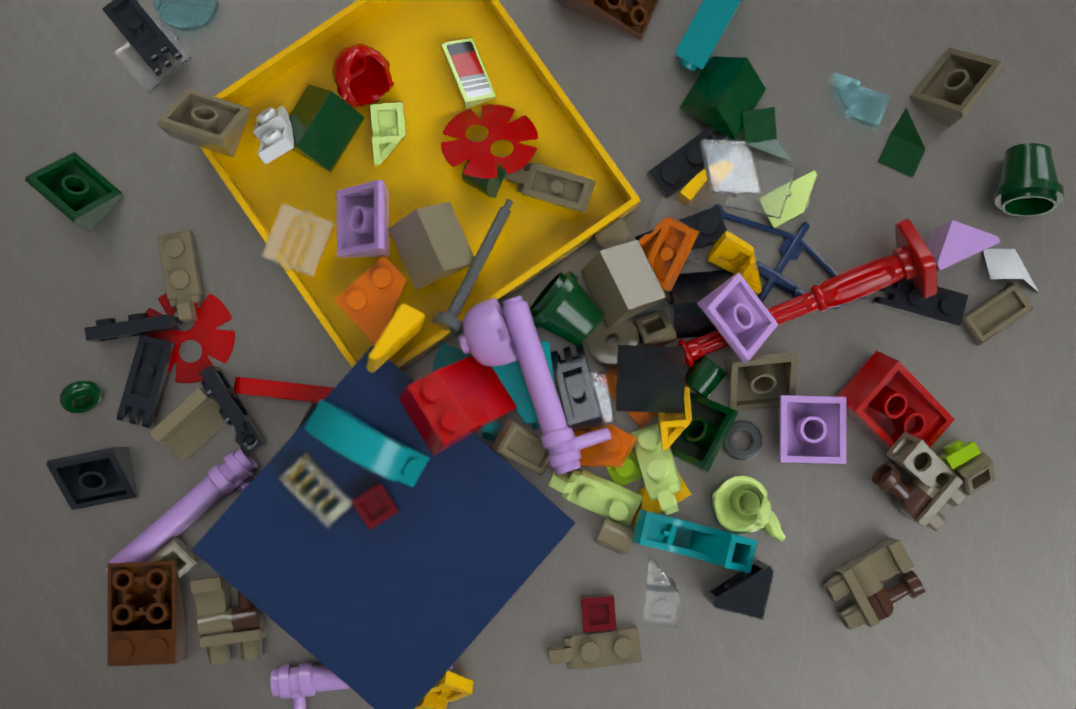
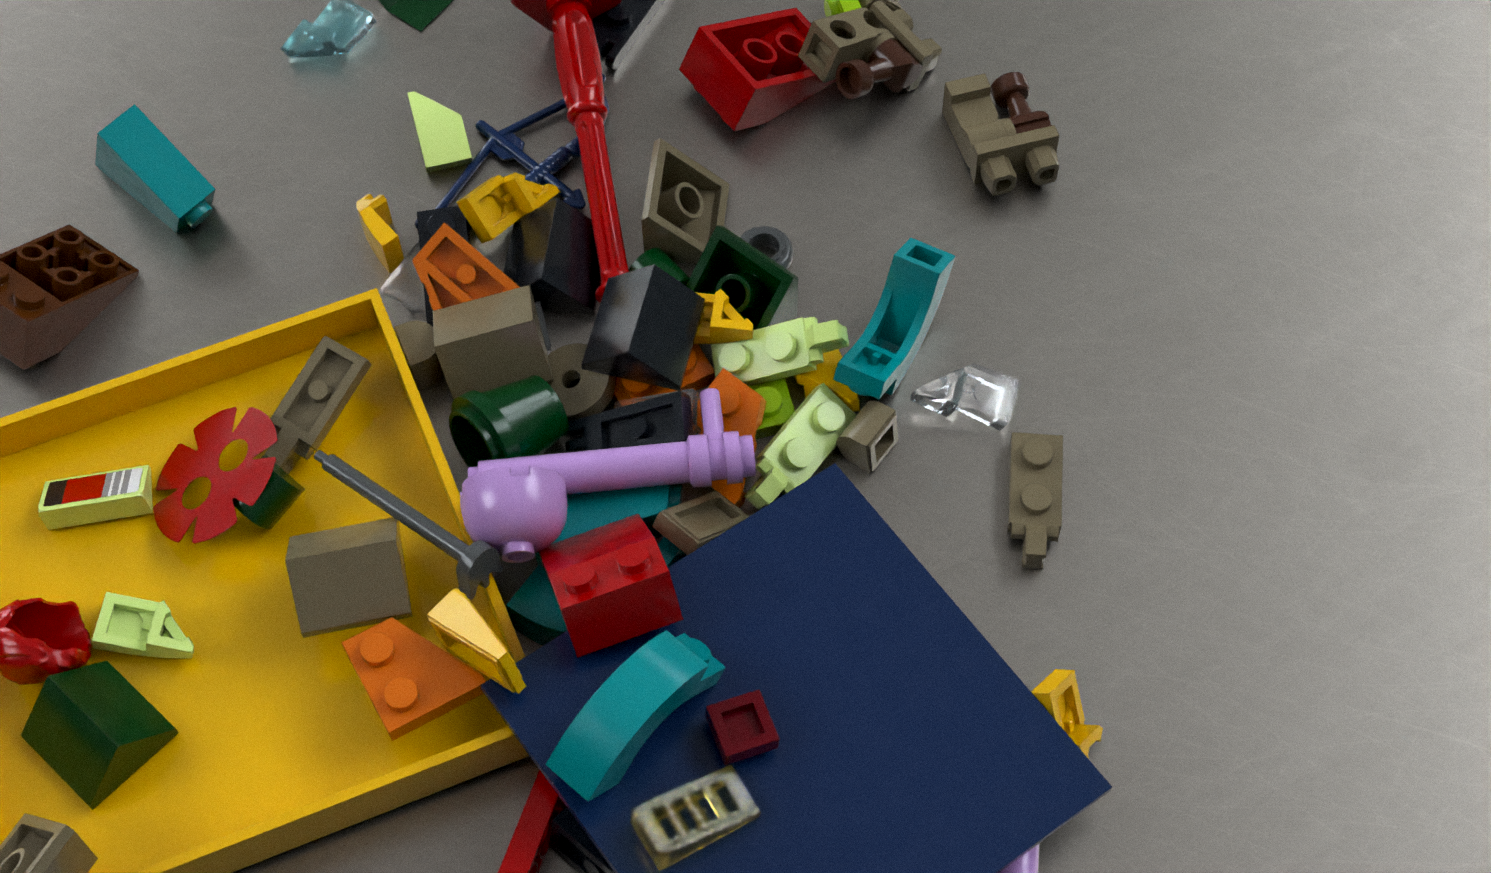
camera: 75 degrees left, 25 degrees down
white slope [253,105,294,165] -> none
clear piece [261,203,334,277] -> none
lavender slope [337,180,390,257] -> none
dark red plate [581,595,617,632] -> none
dark tan brick [633,309,677,346] -> none
black hinge [647,126,736,199] -> none
dark green slope [679,56,766,141] -> none
lavender slope [697,273,778,363] -> none
clear piece [700,138,760,198] -> none
black slope [703,560,774,620] -> none
yellowish green hair [712,476,786,542] -> none
clear piece [725,156,796,219] -> none
dark green sticker [742,107,792,162] -> none
lavender slope [779,395,847,464] -> none

